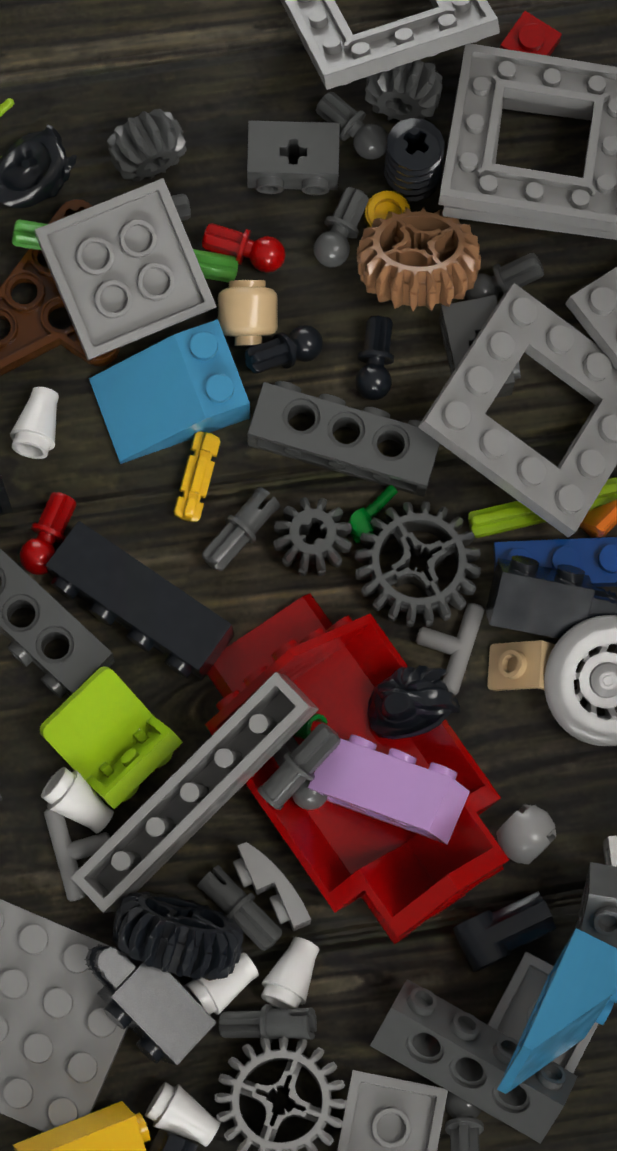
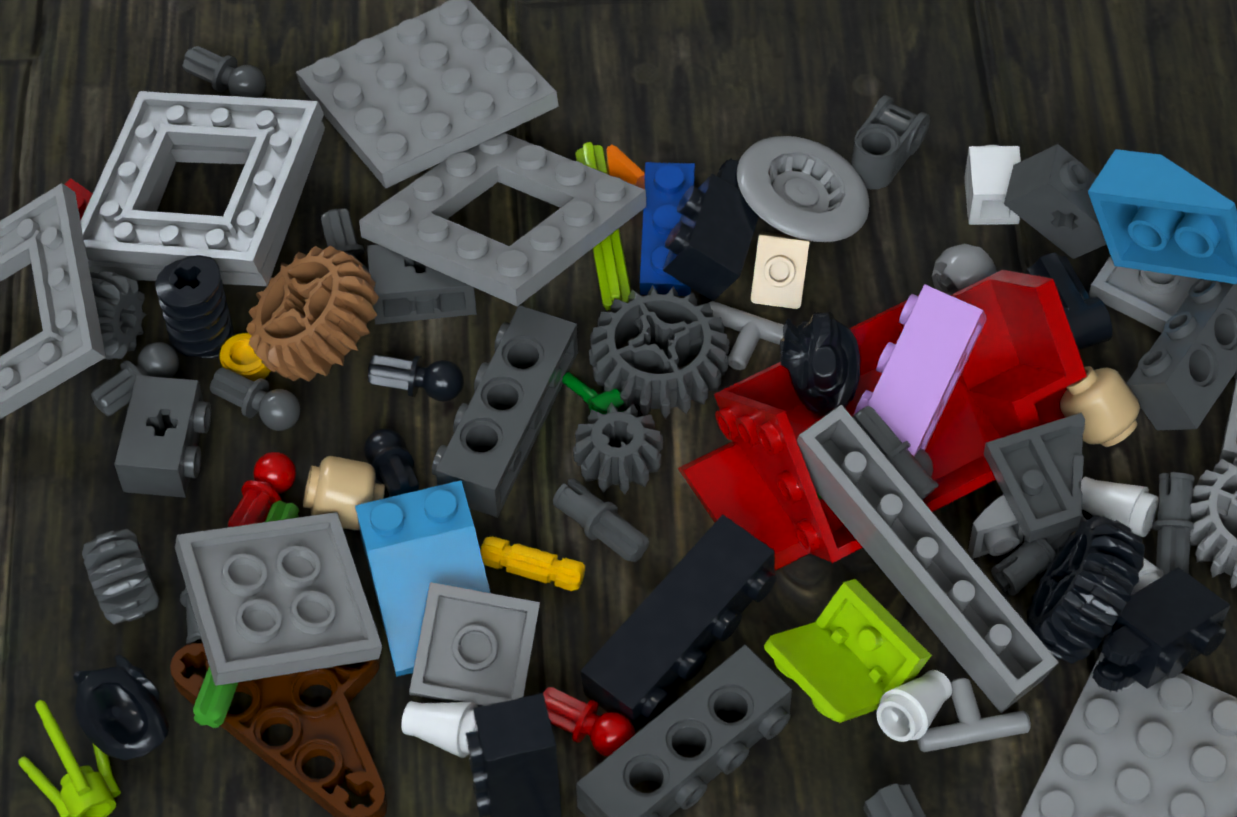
camera: 80 degrees left, 20 degrees down
none -> light grey plate [409,582,540,707]
none -> dark grey wing [984,413,1085,543]
none -> tan head [1060,366,1140,447]

